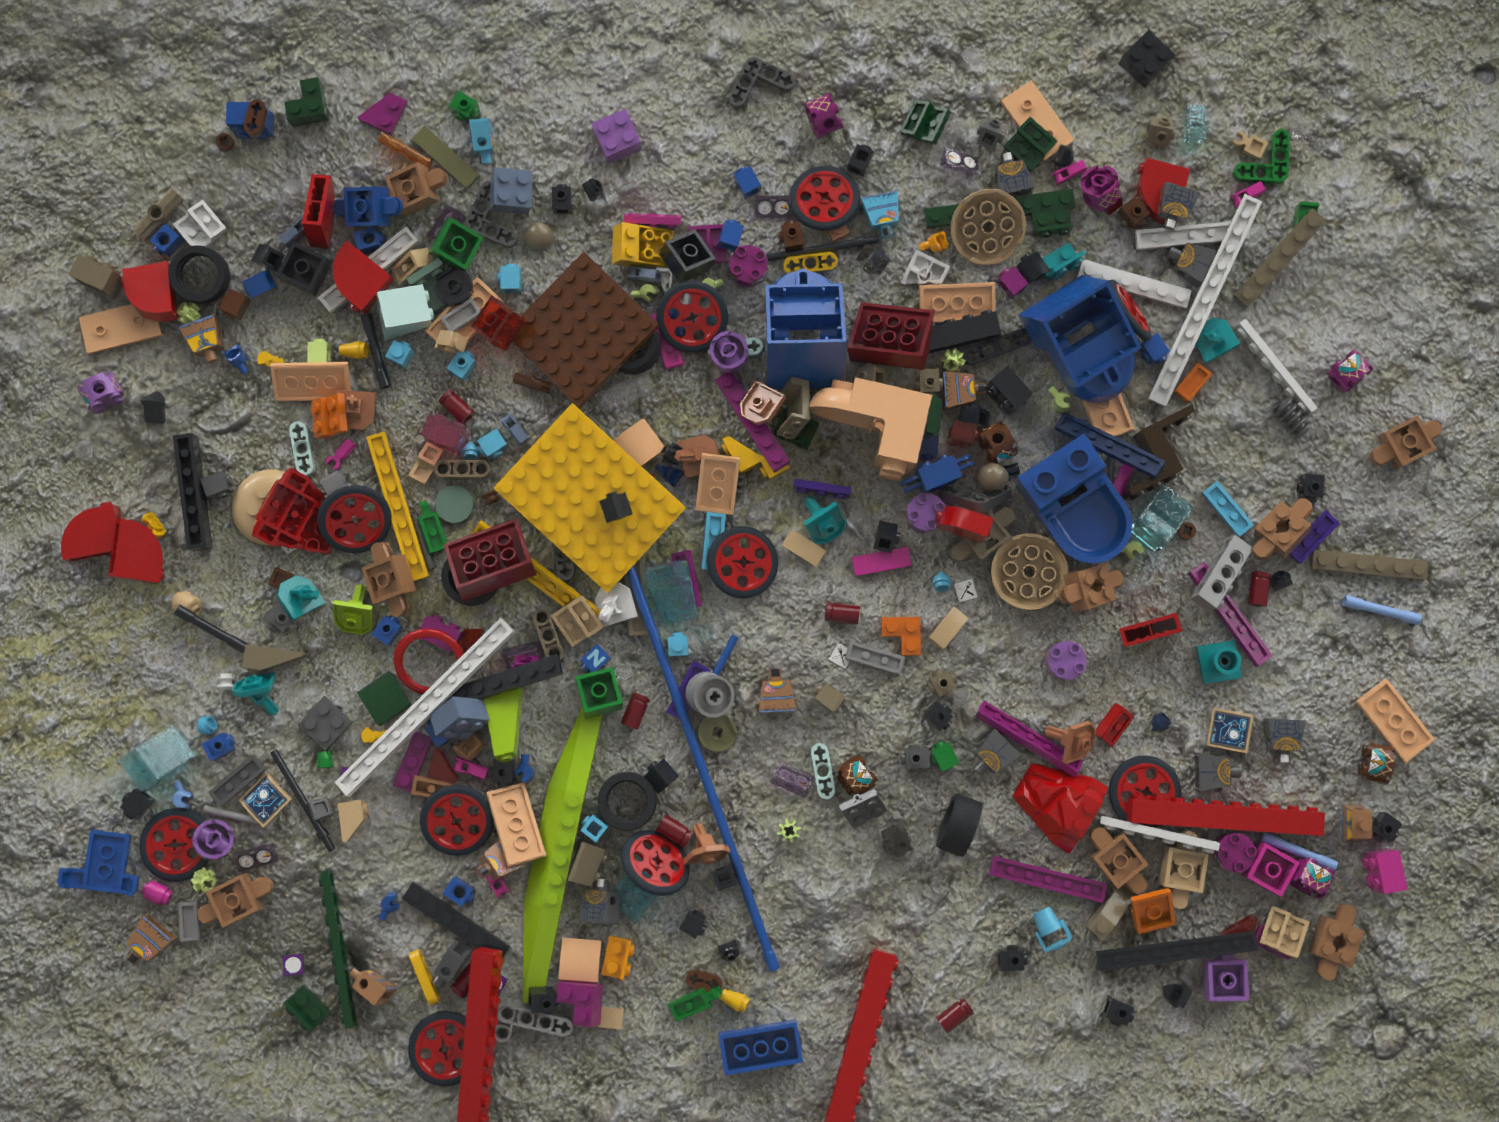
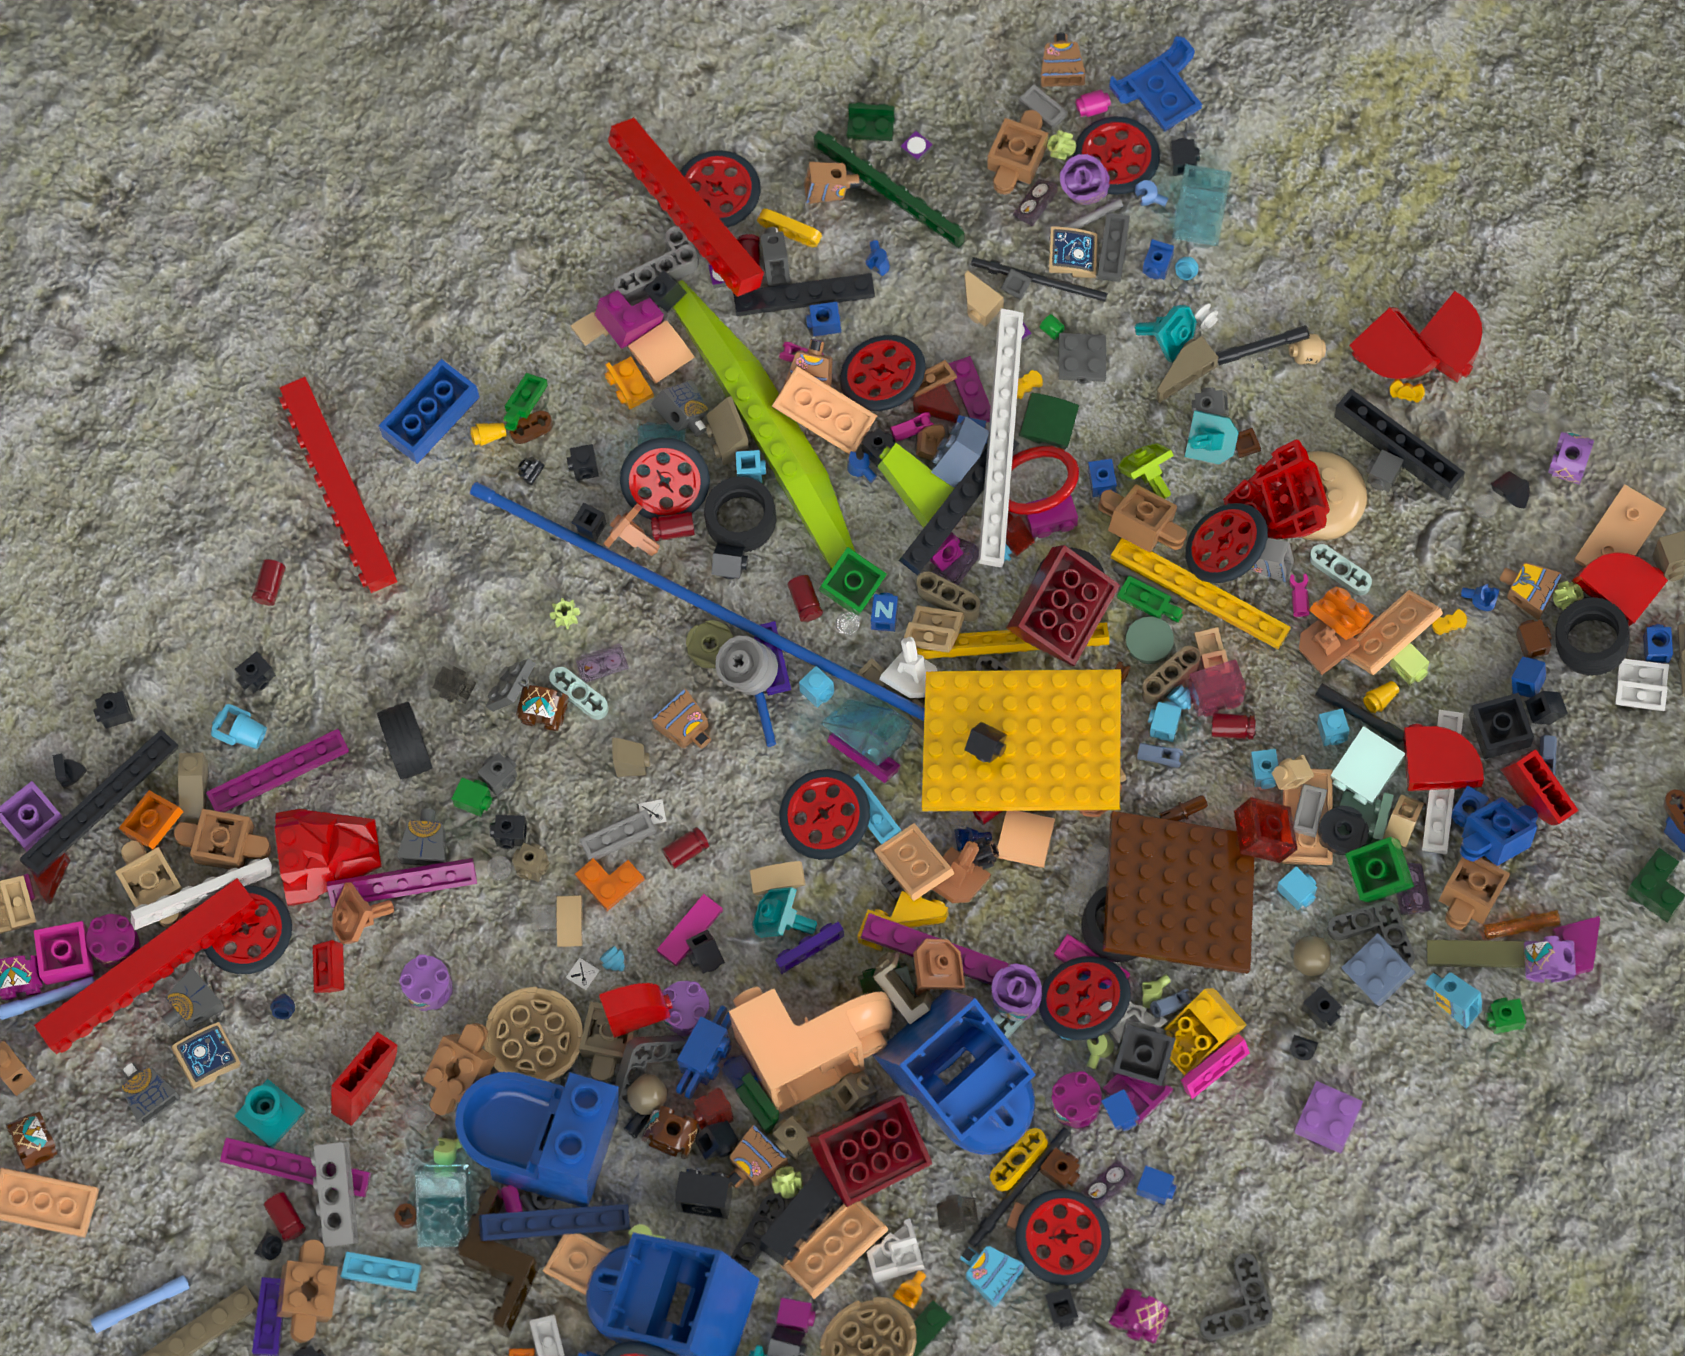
camera: 150 degrees right, 15 degrees down
none -> medium lavender brick [1524,936,1576,983]

